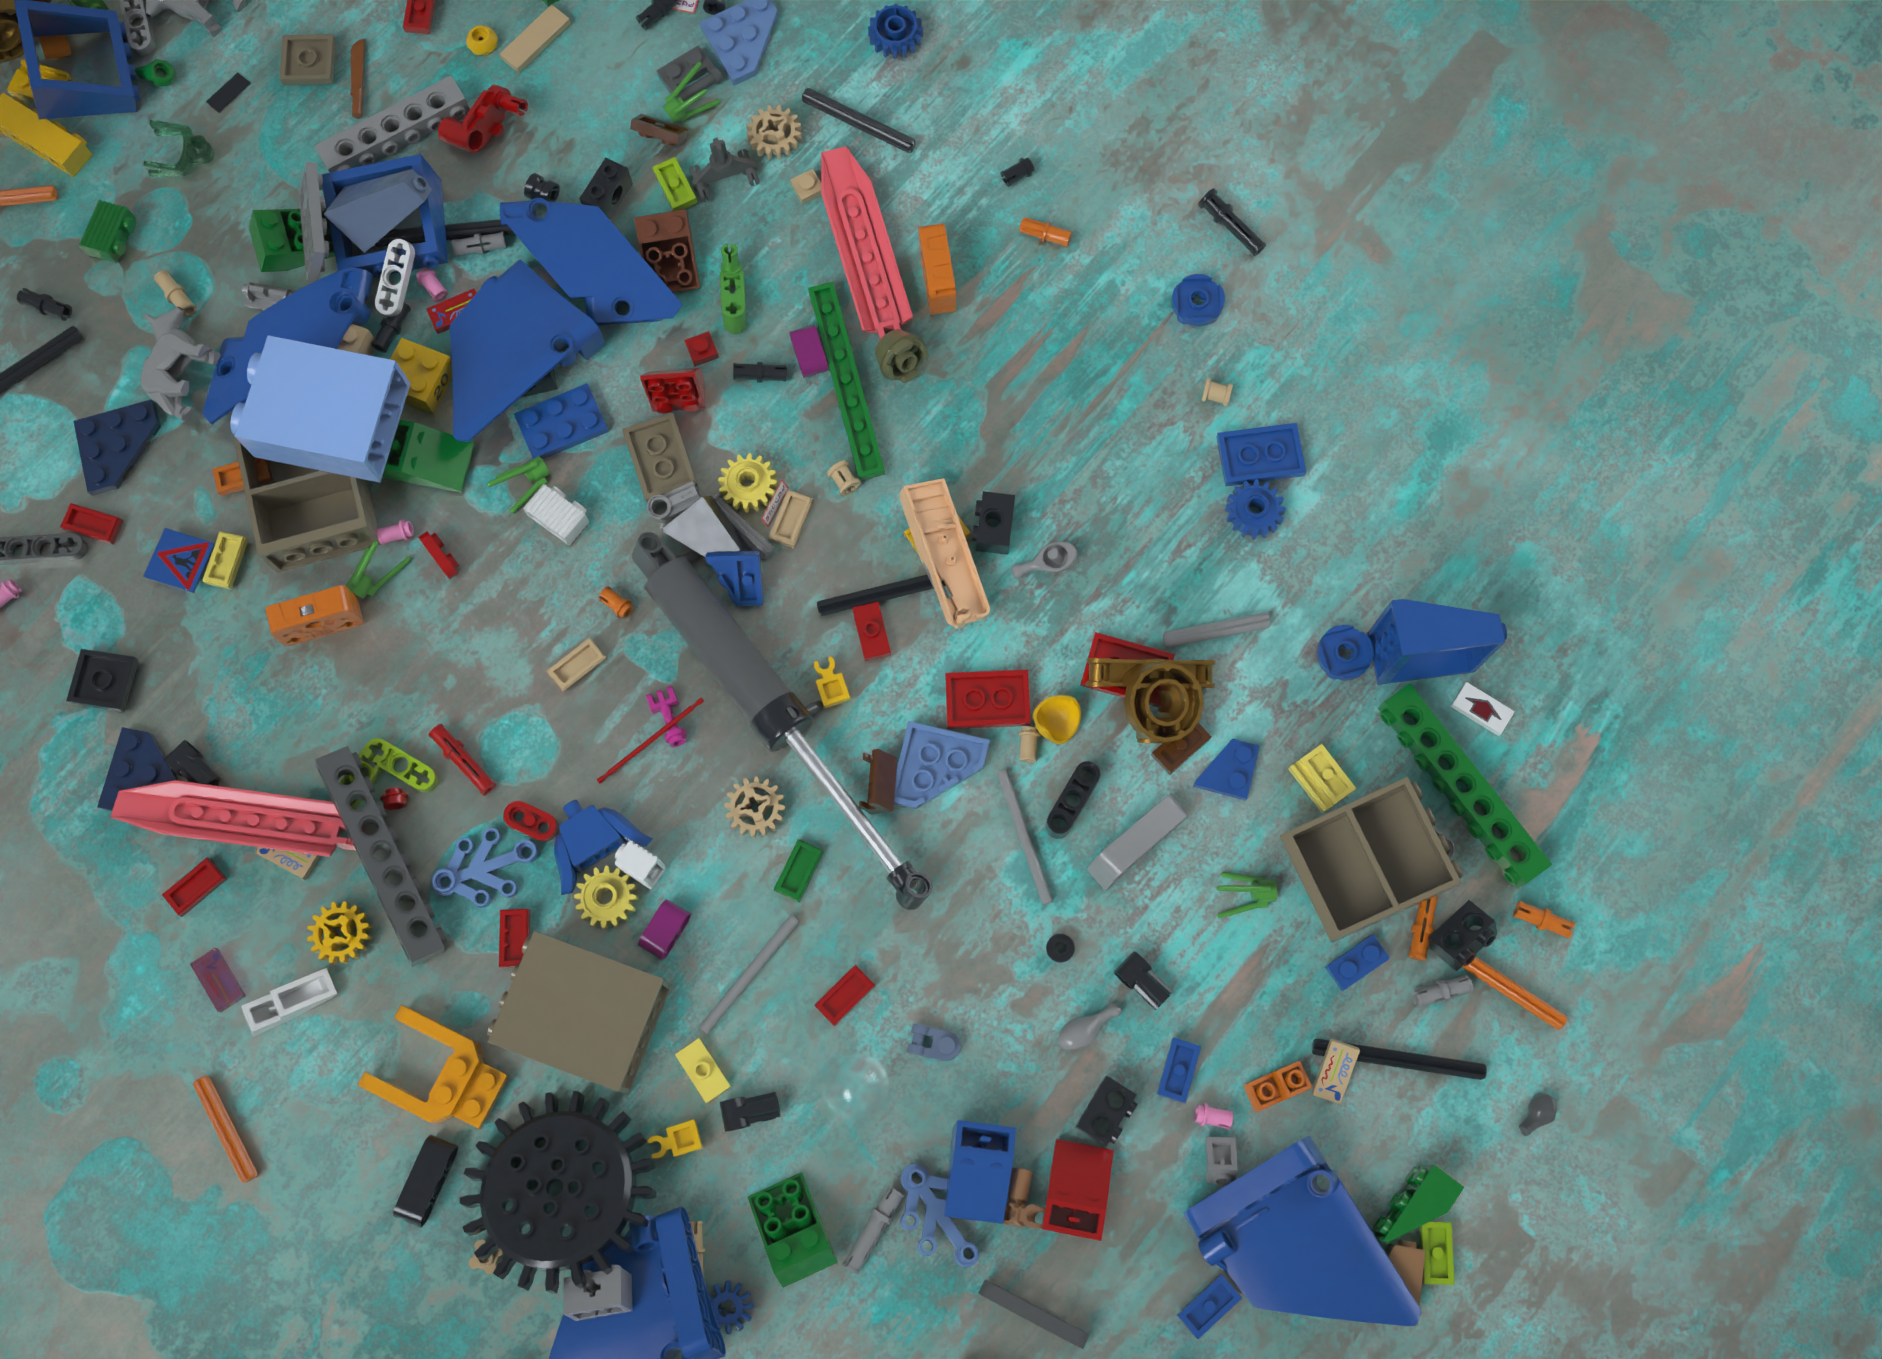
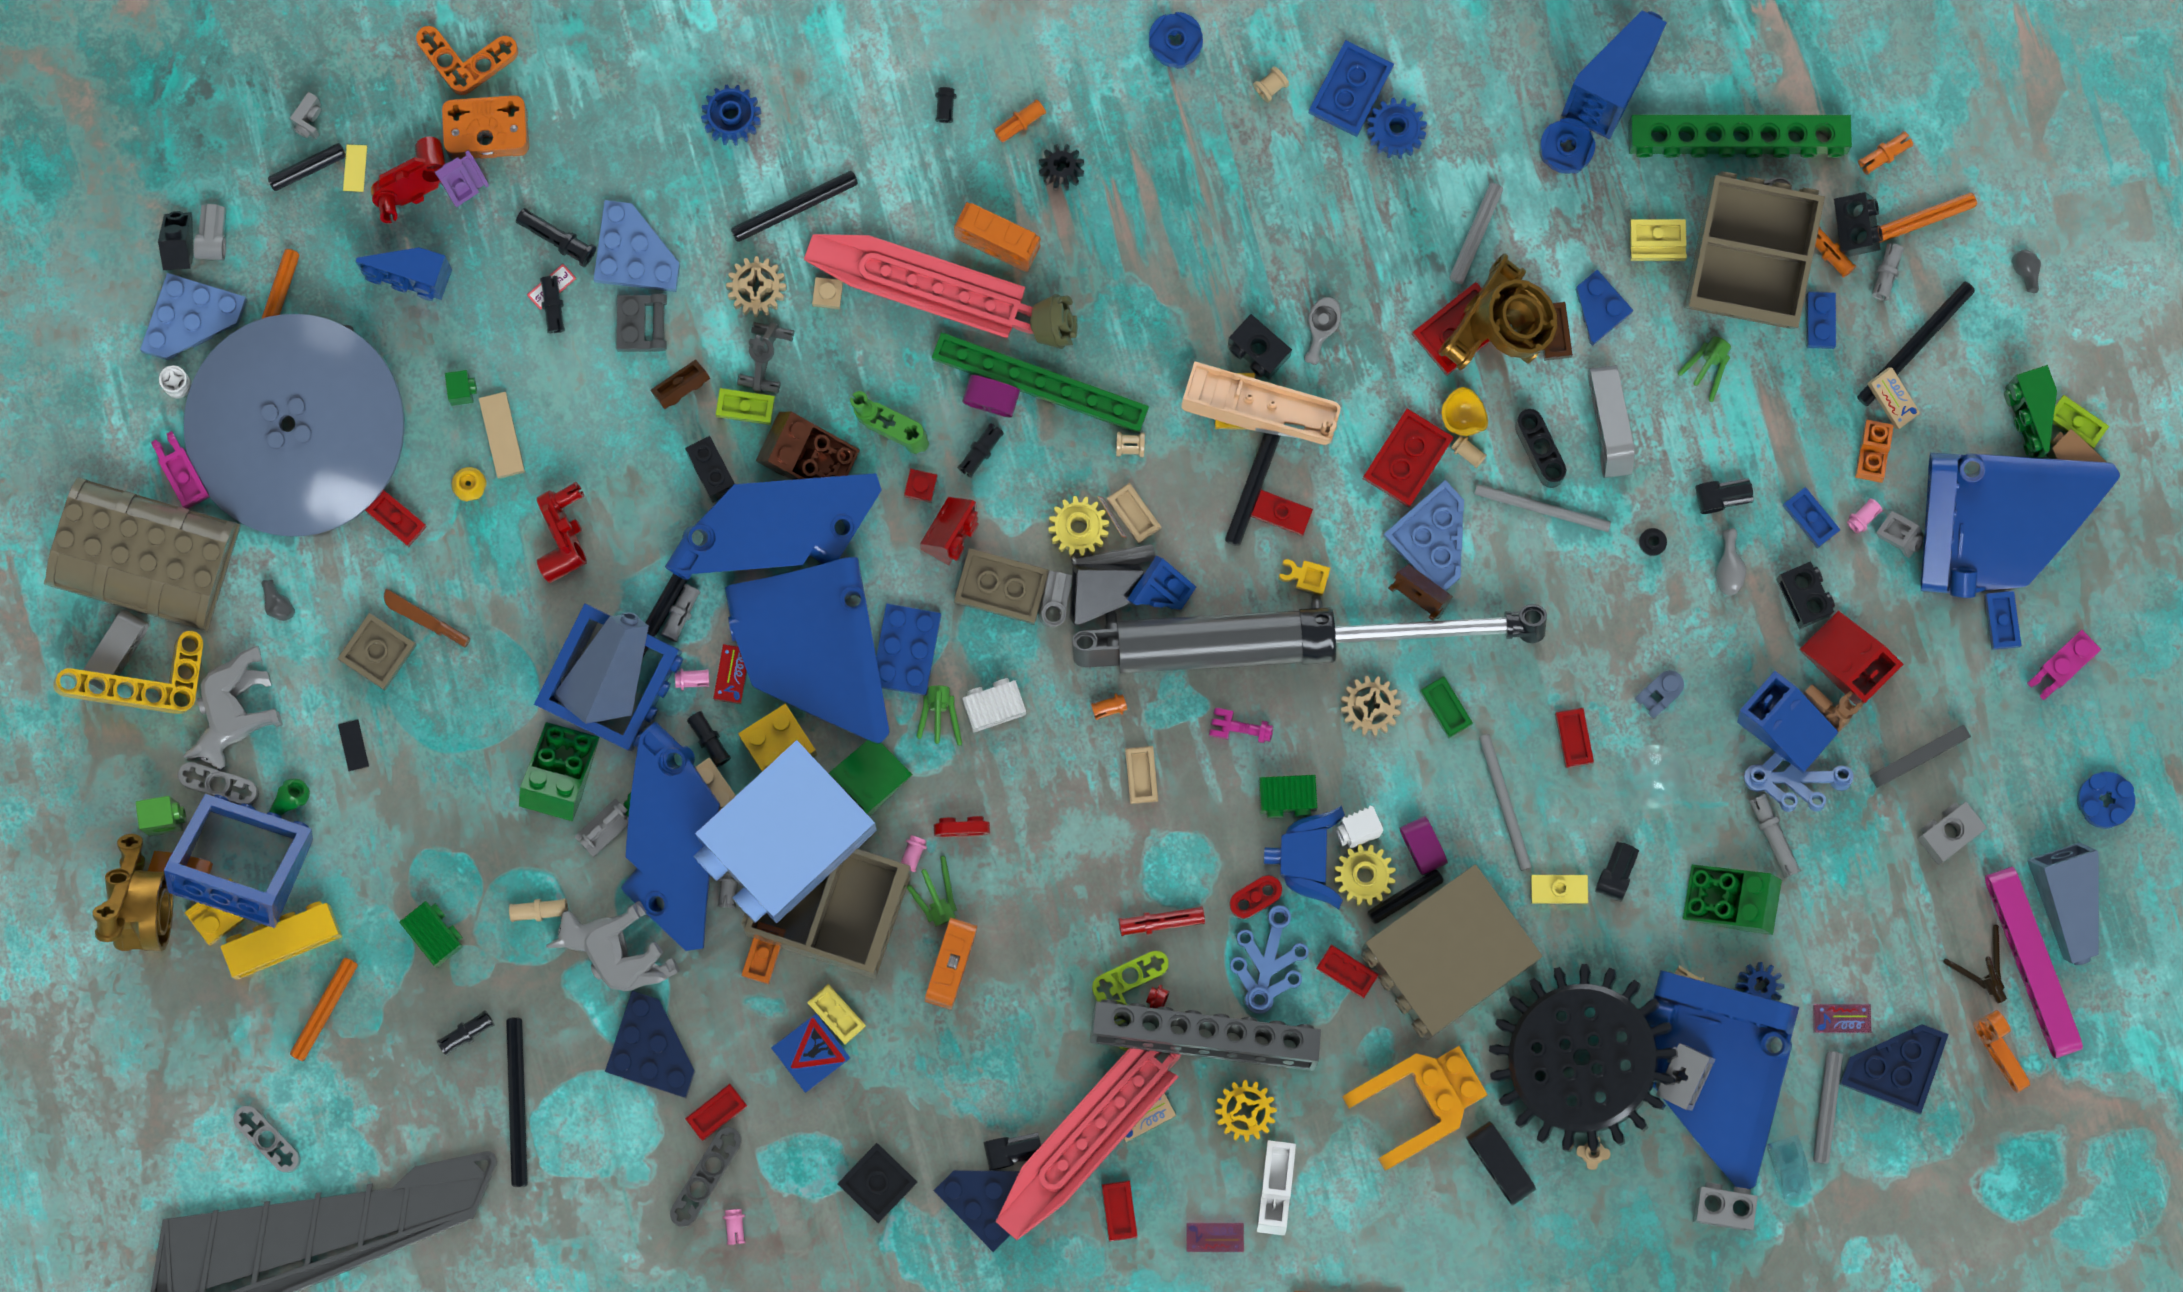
camera: 60 degrees left, 5 degrees up
clear green piece [143,119,215,177] -> none
light grey plate [299,162,329,282] -> none
light grey brick [314,75,470,172] -> none
white beam [375,239,415,316] -> none
black wheel [524,173,560,202] -> none
red piece [597,697,704,784] -> none
yellow plate [648,1119,703,1159] -> none
bright green plant [662,62,720,124] -> none
white tile [1450,682,1515,736] -> none
none -> black gear [1039,144,1084,191]
none -> green brick [1258,775,1318,819]
none -> black axle [1368,870,1444,924]

